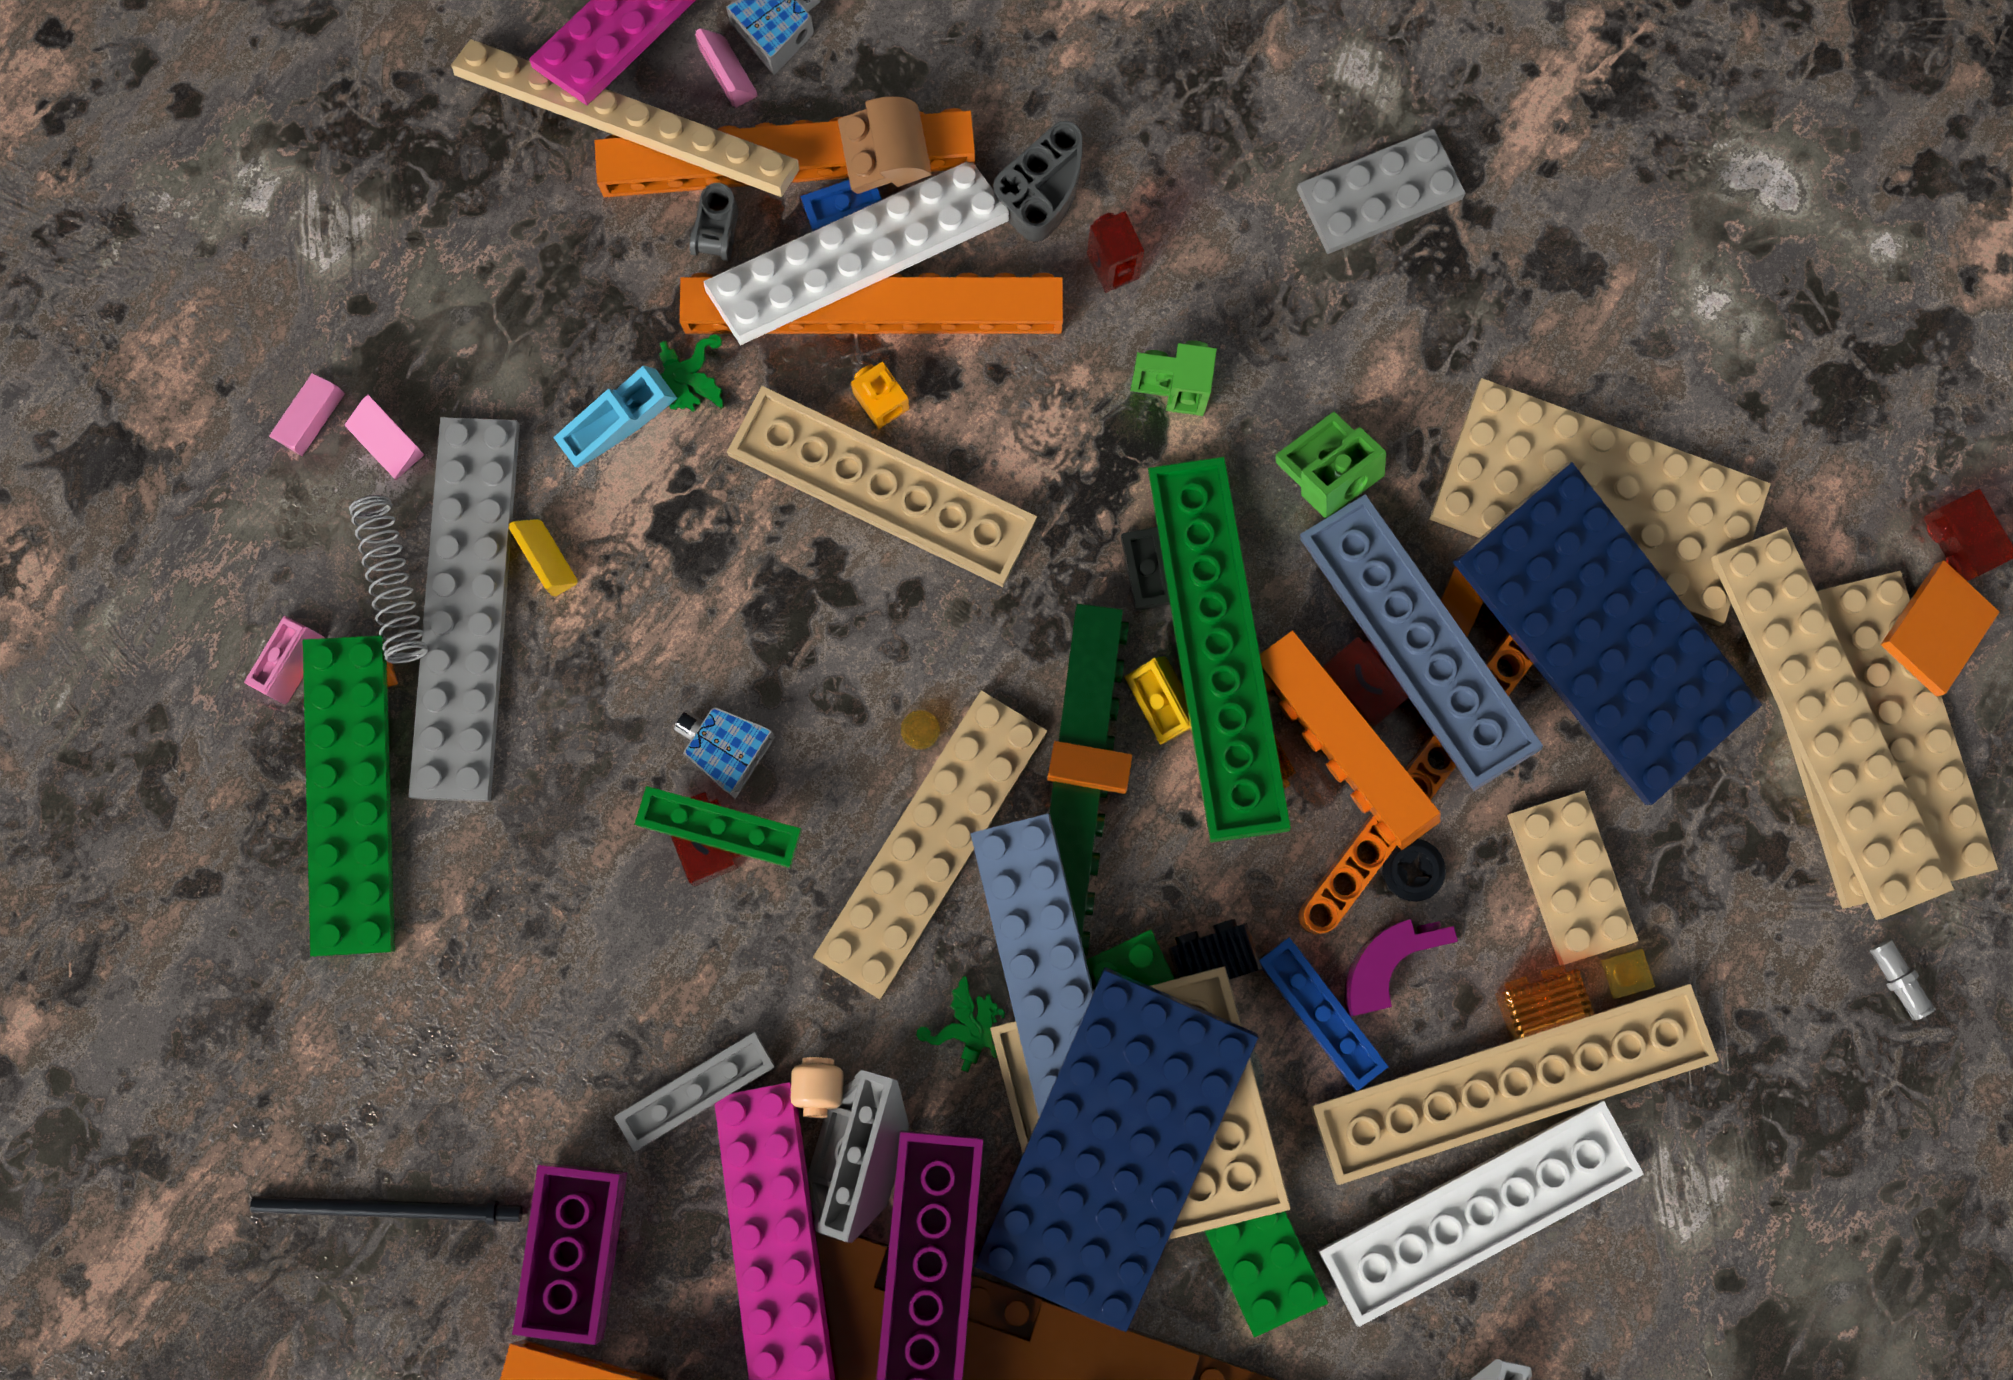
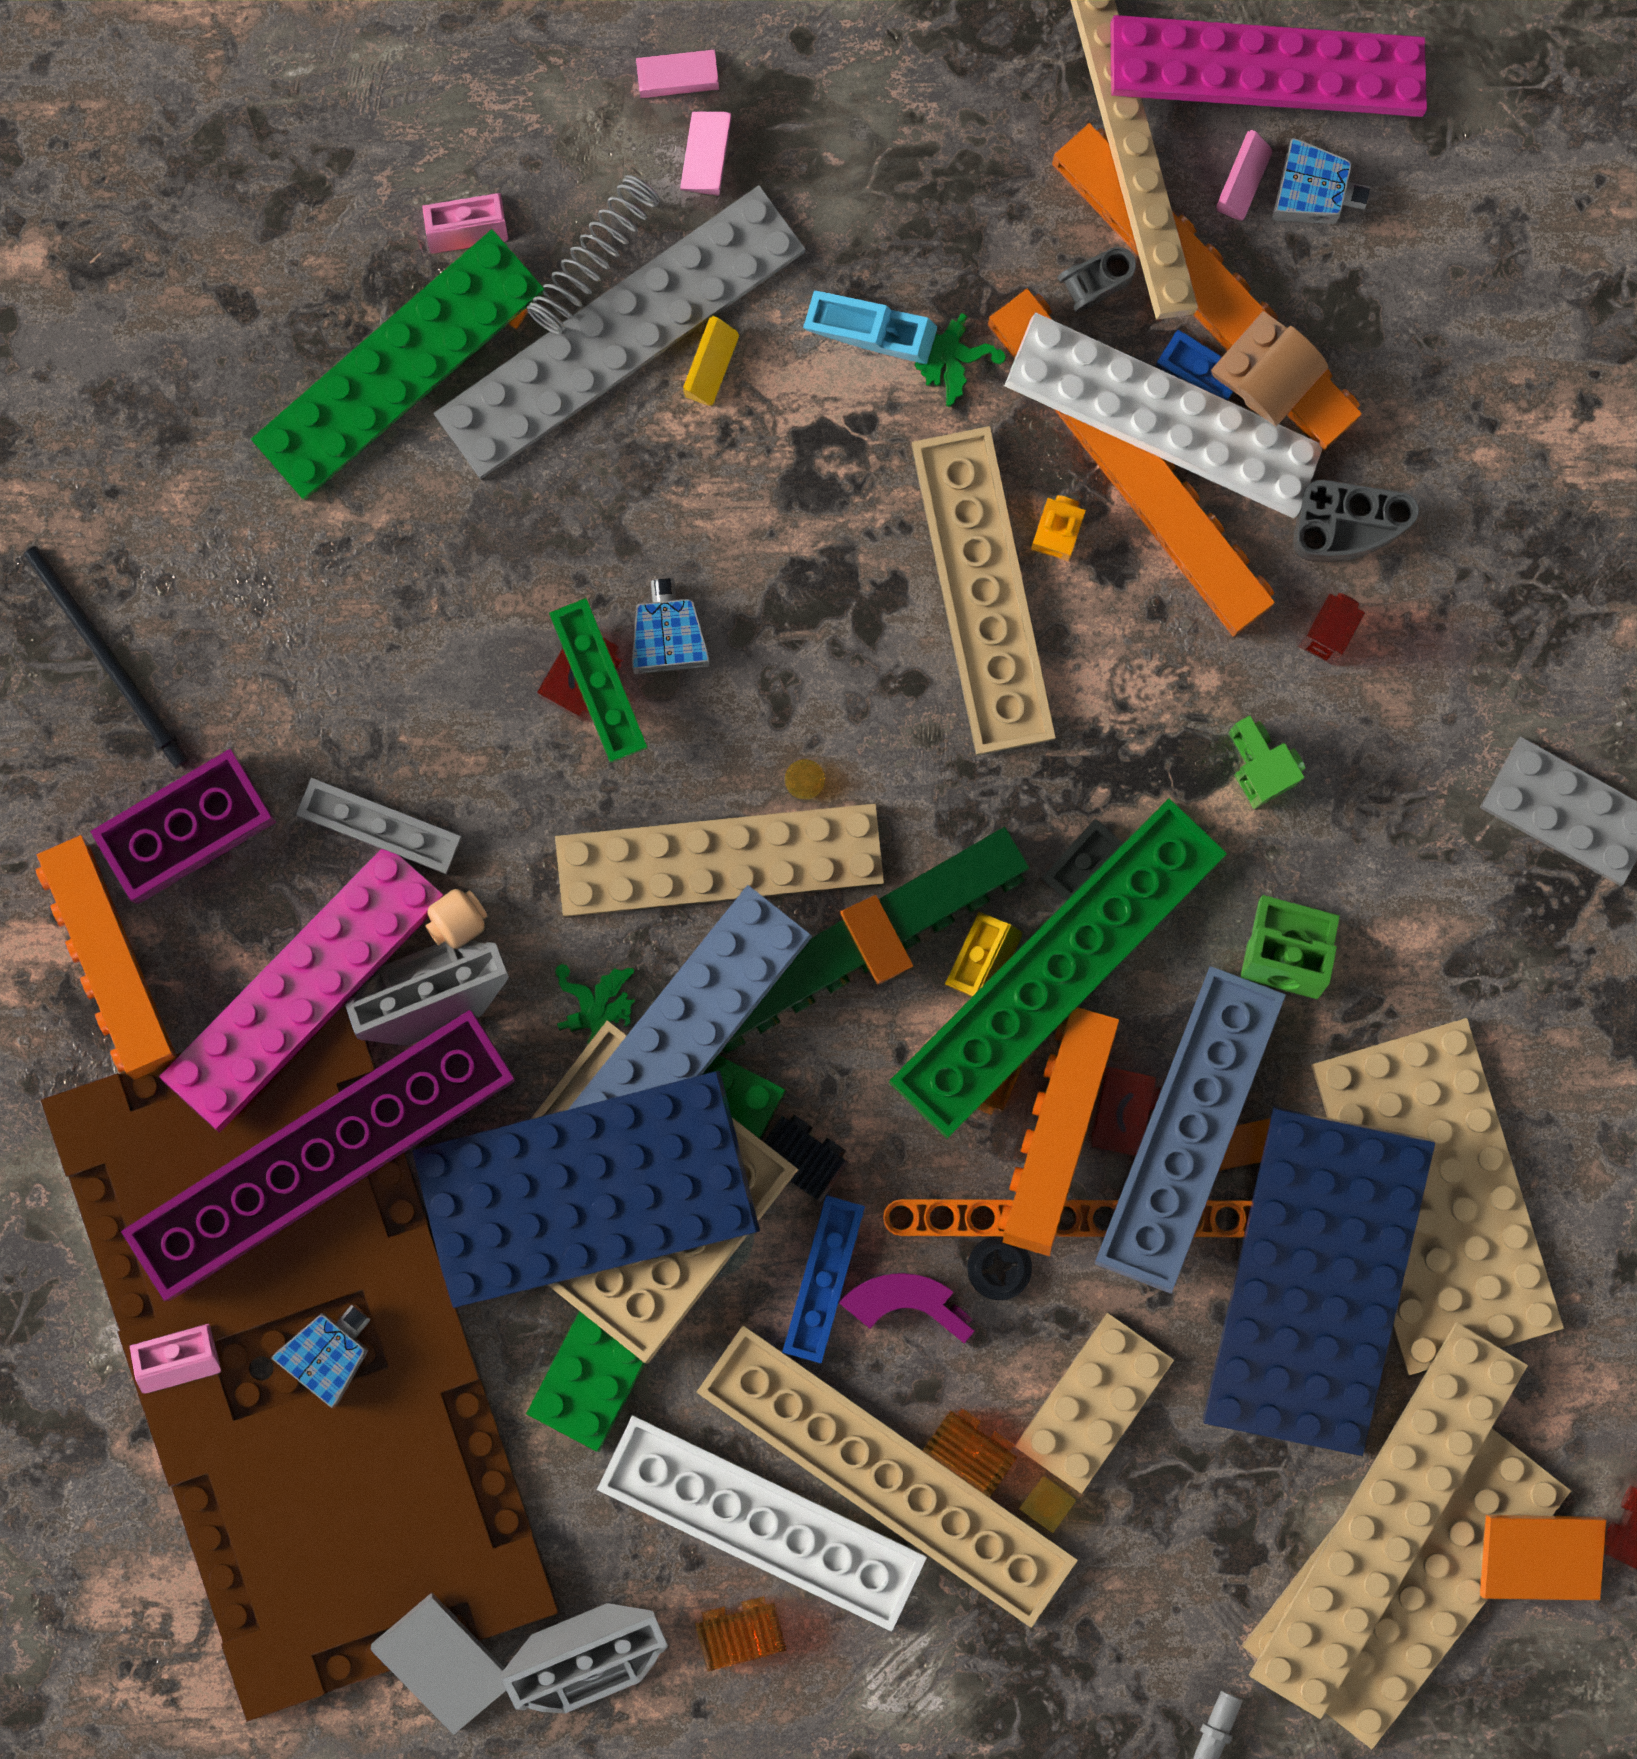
camera: 50 degrees right, 5 degrees up
none -> clear orange brick [695,1595,787,1672]

